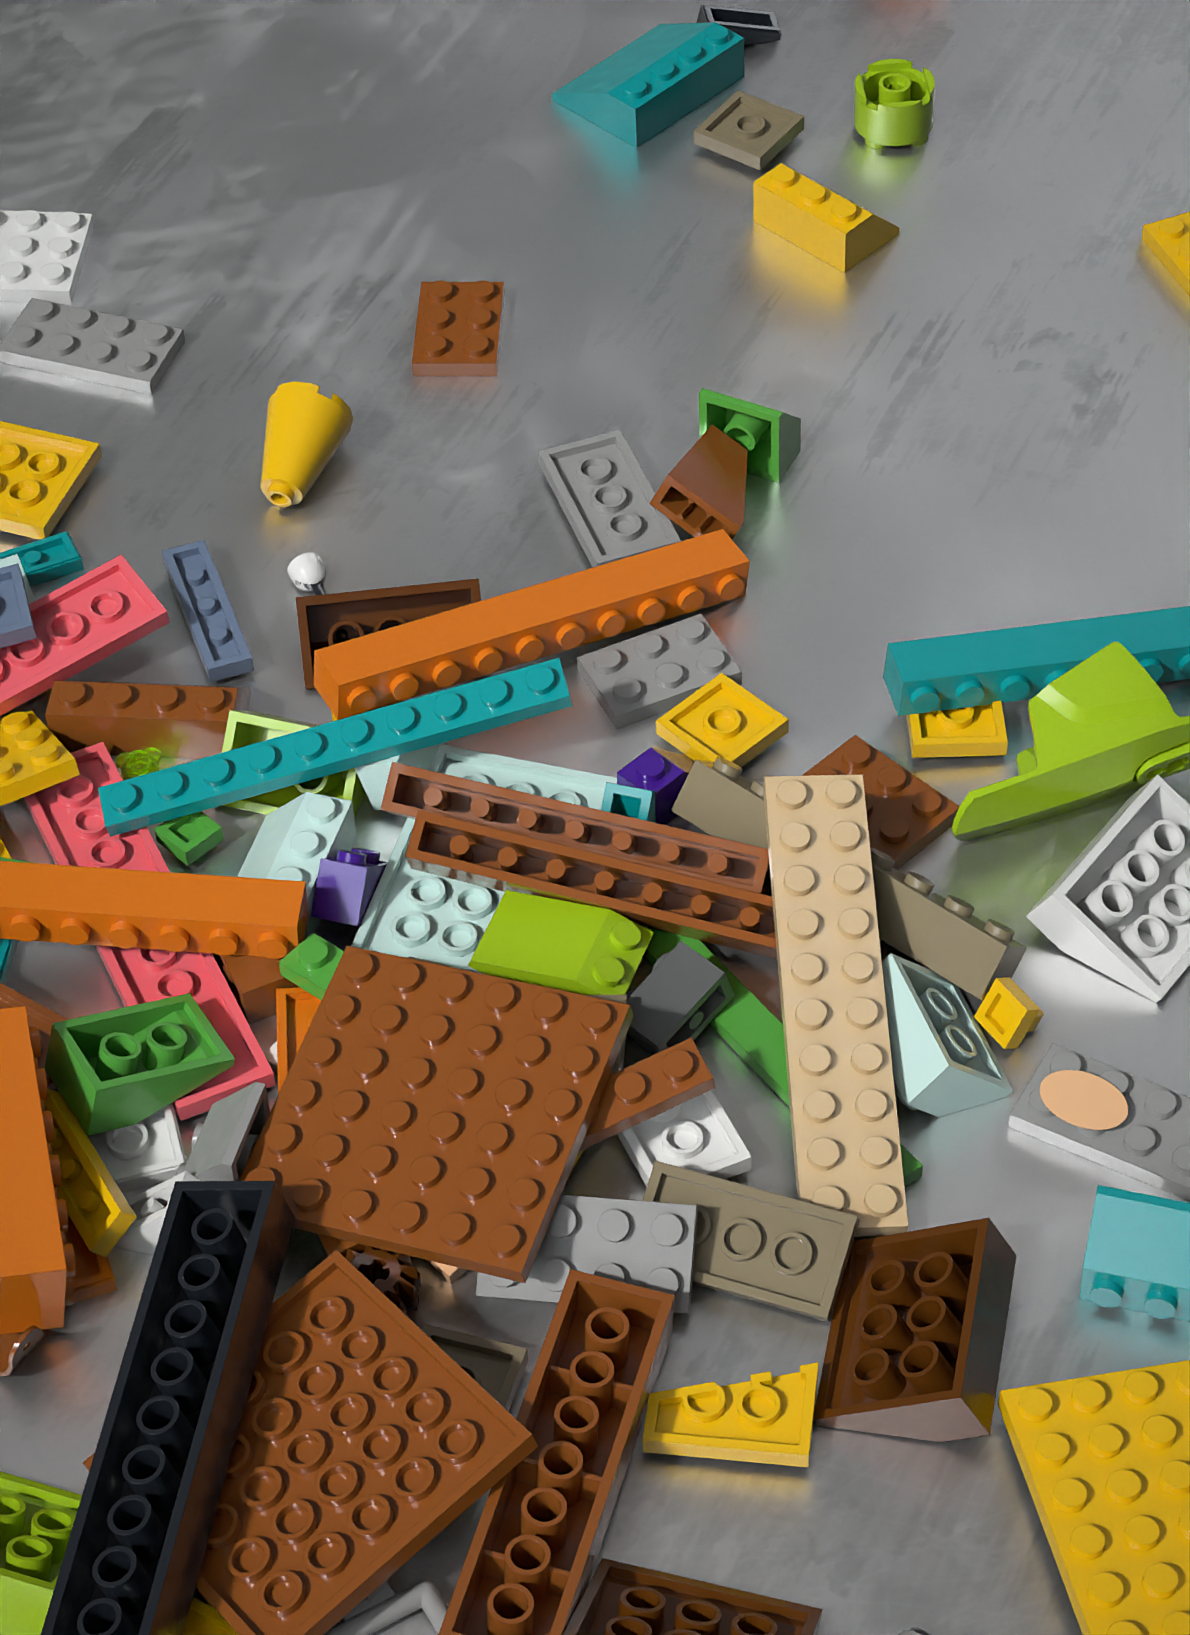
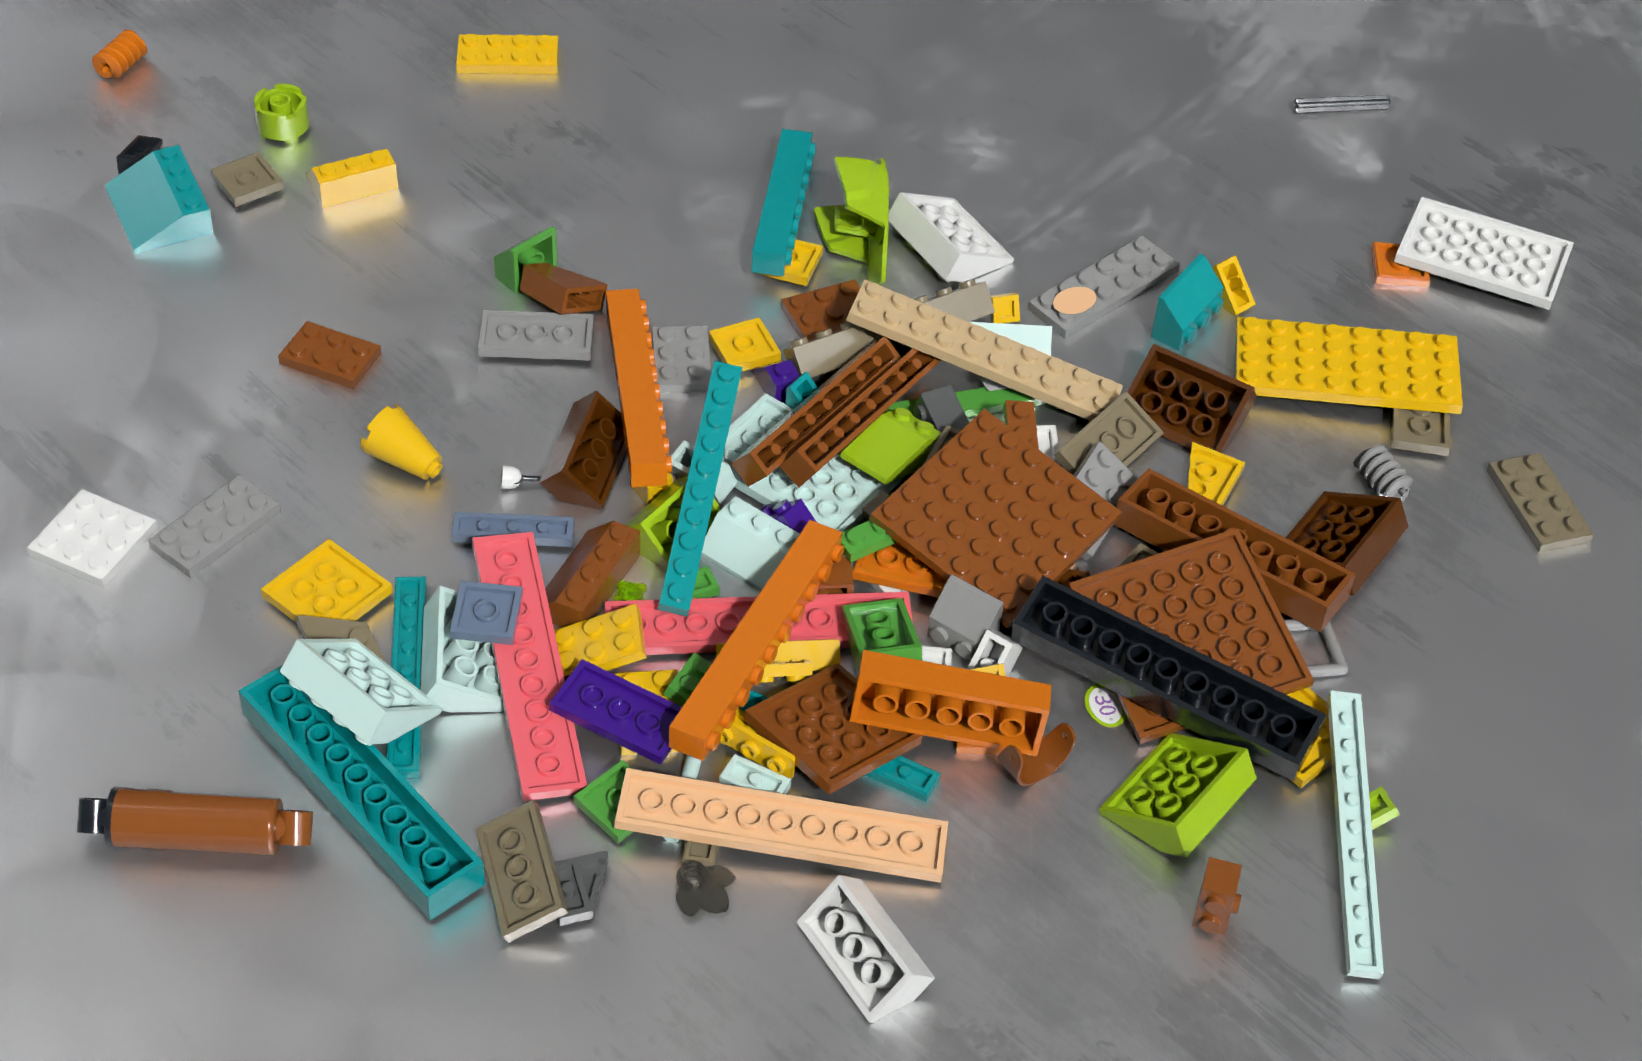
camera: 75 degrees left, 0 degrees up
none -> yellow bracket [716,639,840,683]

